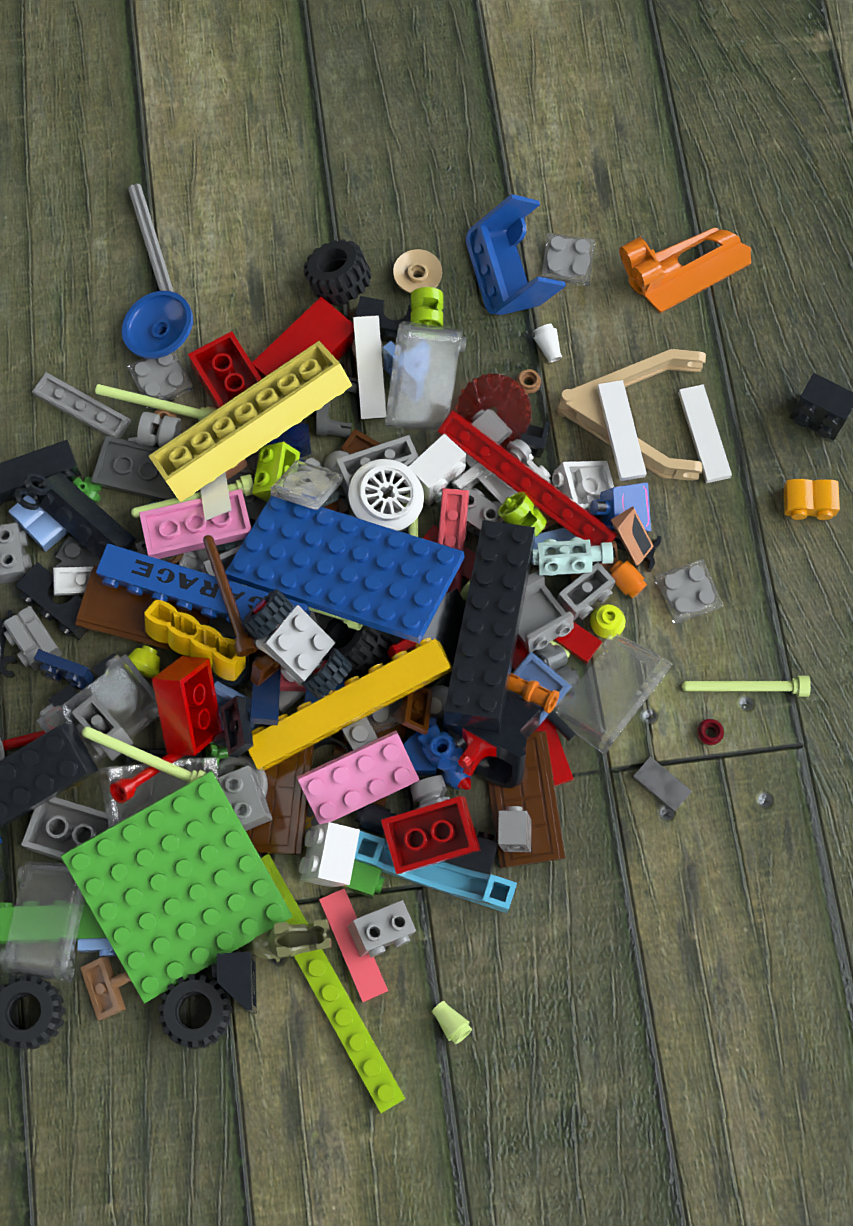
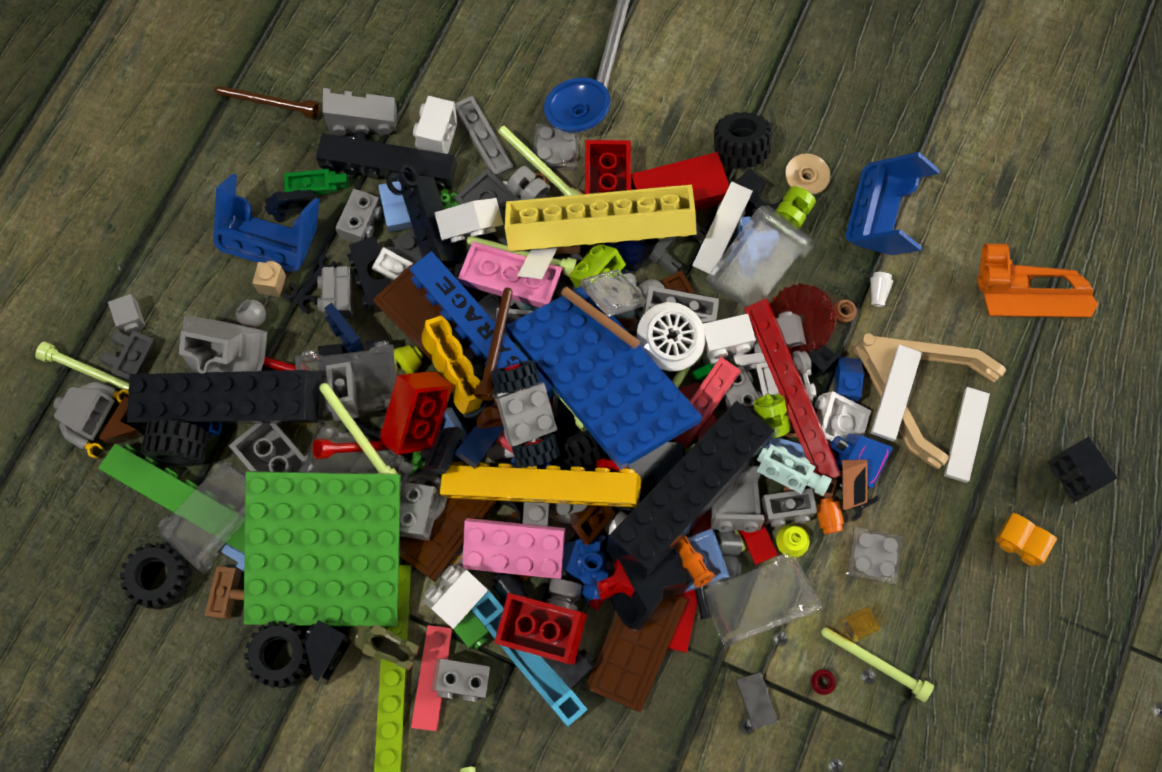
camera: 30 degrees right, 0 degrees up
light grey brick [498,806,532,852] -> none
light grey piece [541,233,595,286] -> none
none -> white brick [413,96,458,154]
none -> white brick [435,198,503,242]
none -> medium nougat bar [561,287,640,349]
none -> green tile [692,363,715,381]
none -> blue slope [833,356,864,403]
none -> clear yellow brick [840,607,880,643]

